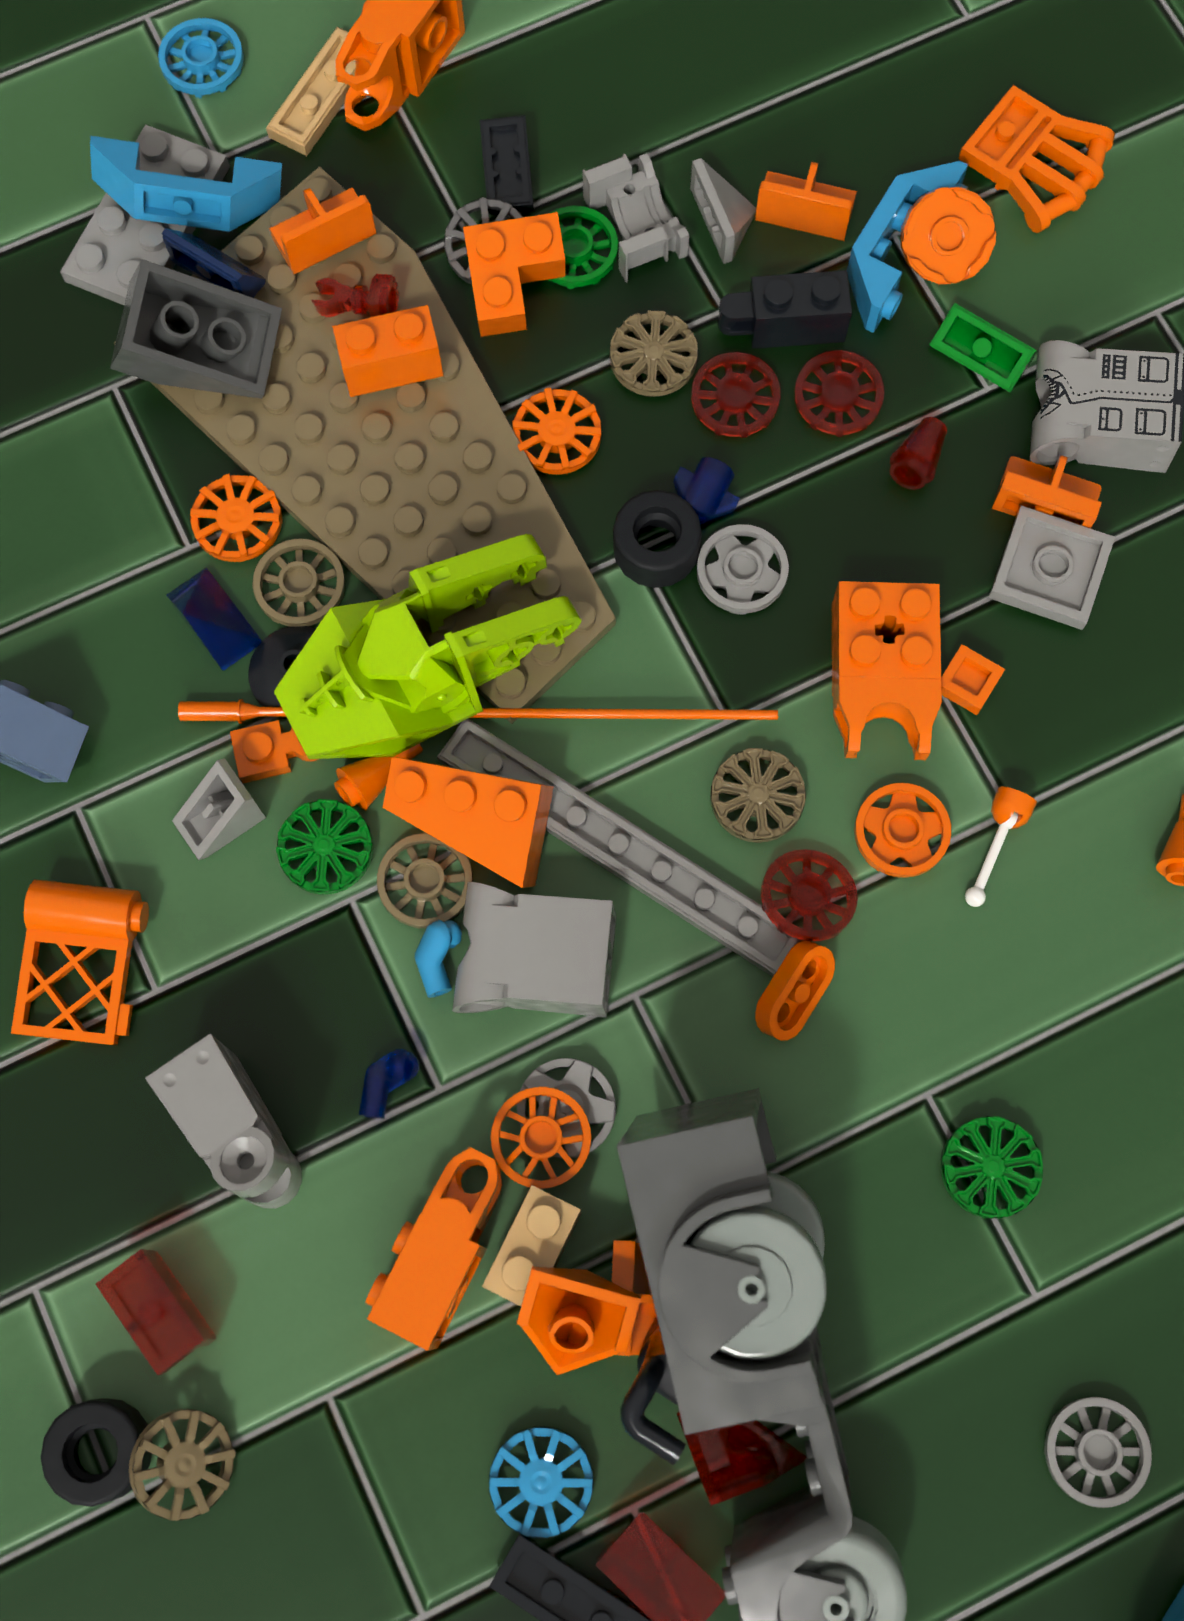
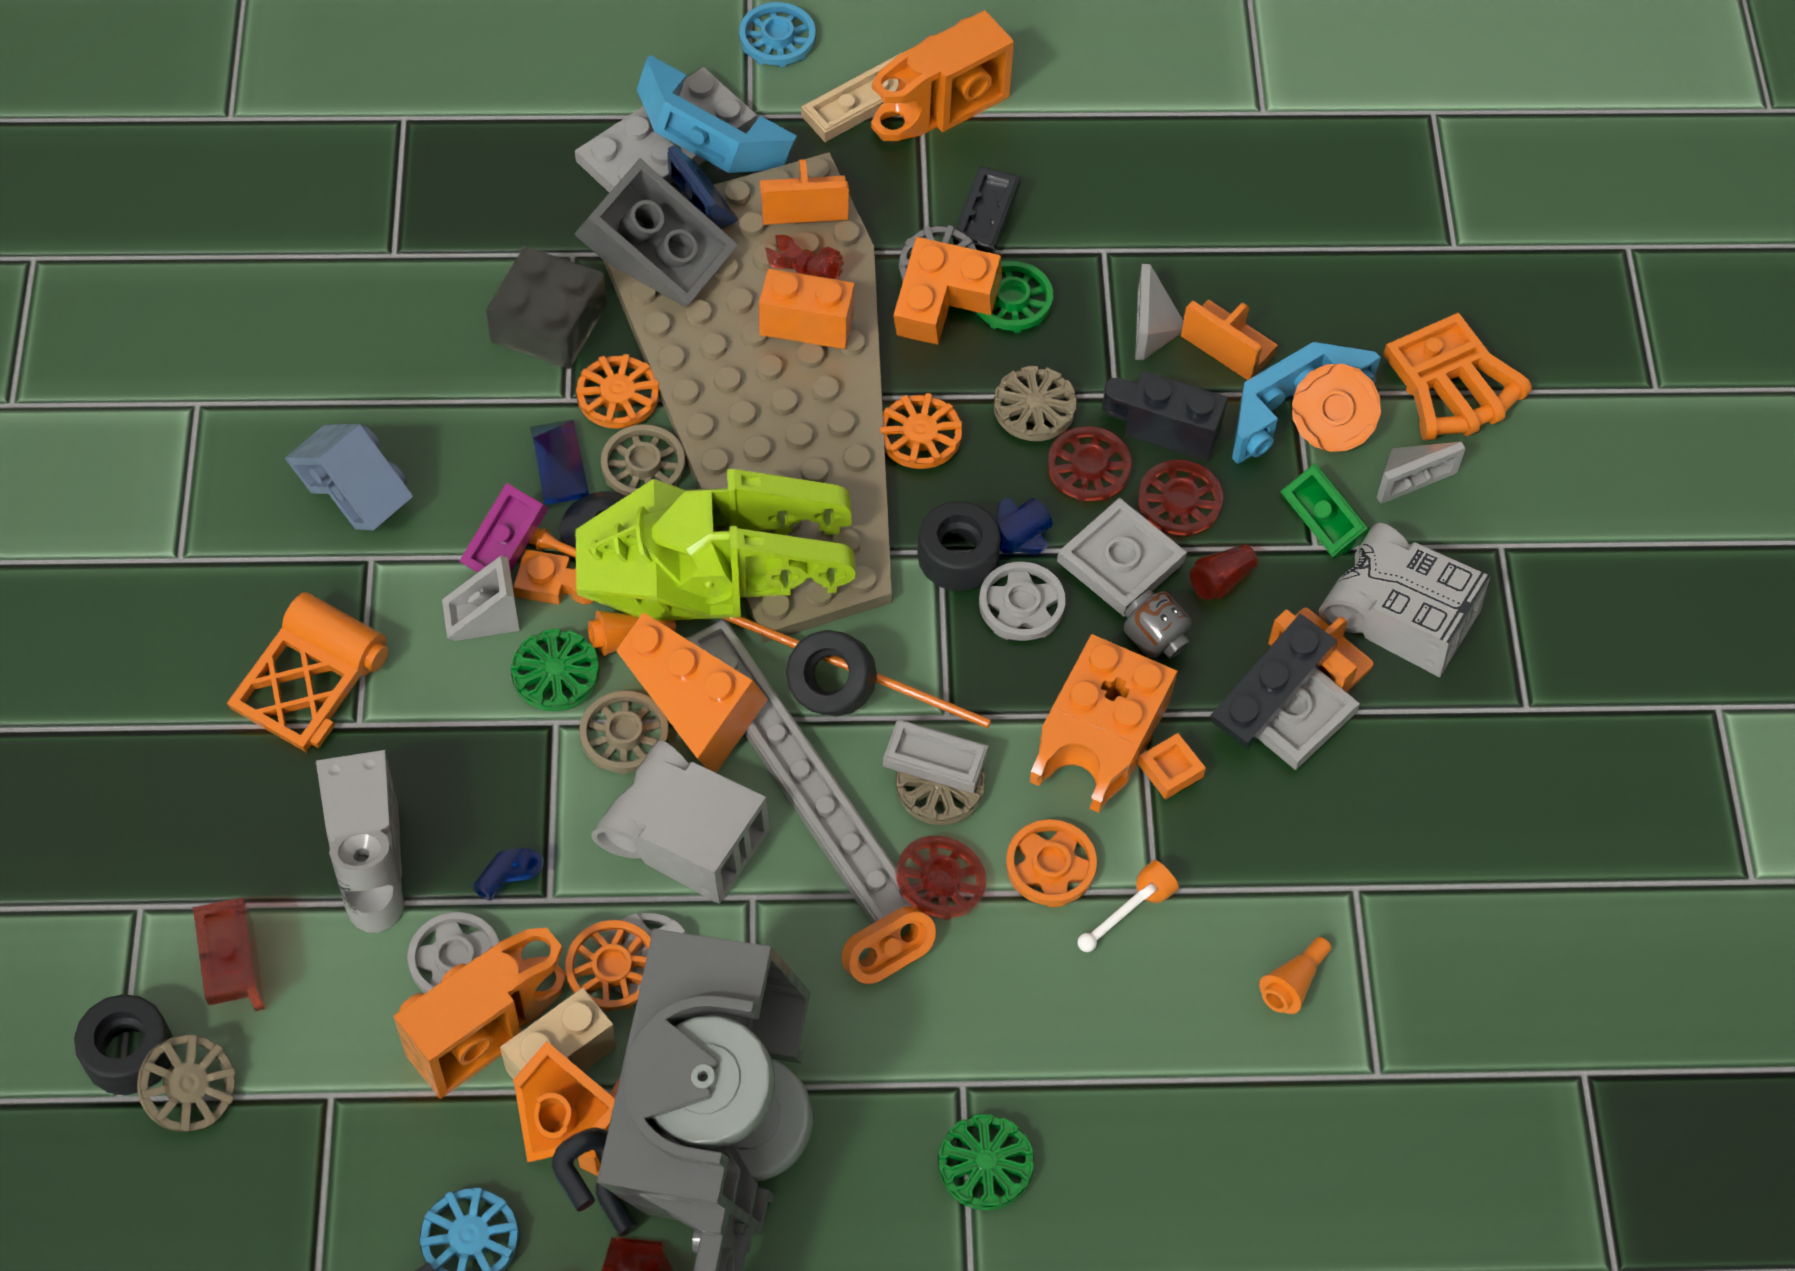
camera: 20 degrees right, 15 degrees down
dark azure arm [415,920,462,998] -> none
light grey piece [583,153,689,282] -> none
none -> light grey wheel [407,912,499,993]
none -> magenta plate [459,483,549,573]
none -> clear smoke brick [486,246,607,369]
none -> black tyre [786,630,877,717]
none -> light grey tile [883,719,988,794]
none -> light grey plate [1057,498,1187,616]
none -> dark grey head [1124,590,1193,659]
none -> black plate [1210,613,1337,750]
none -> light grey slope [1376,442,1466,504]

